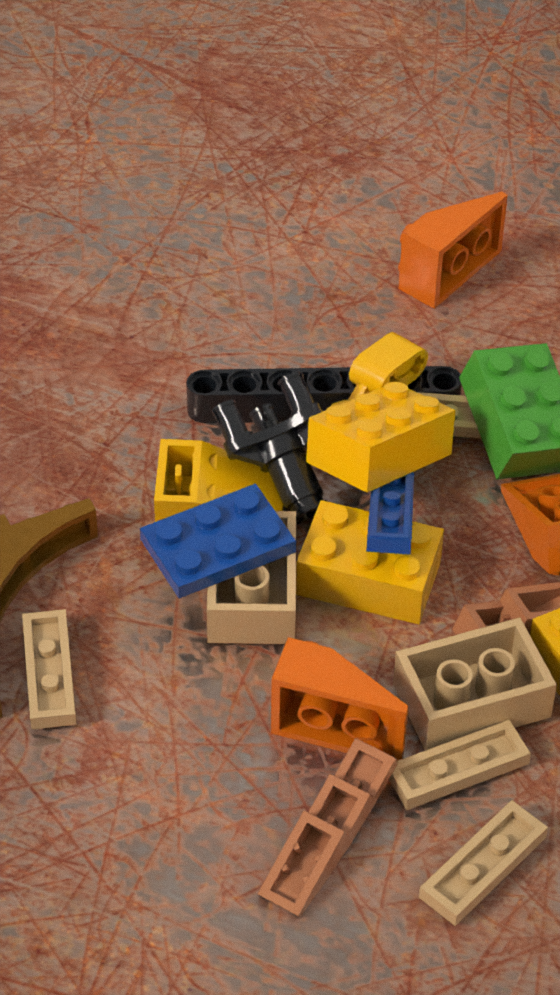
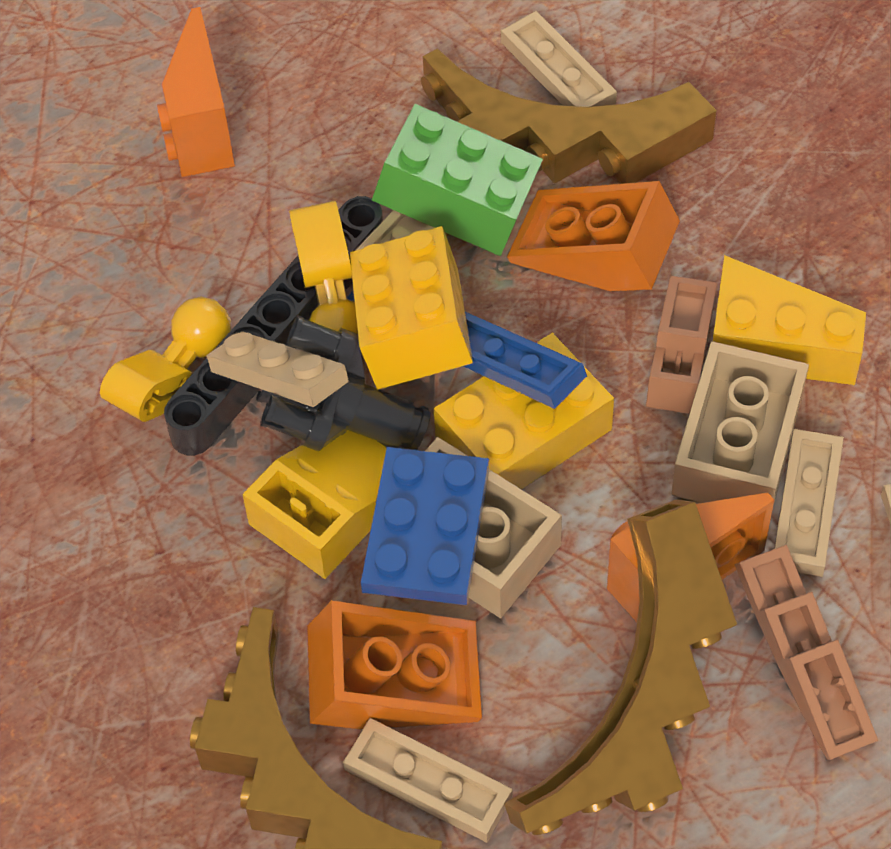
camera: 50 degrees left, 10 degrees up
none -> yellow beam [100,296,231,422]
none -> tan plate [207,332,349,407]
none -> orange slope [307,600,482,729]
none -> pearl gold arch [504,500,737,835]

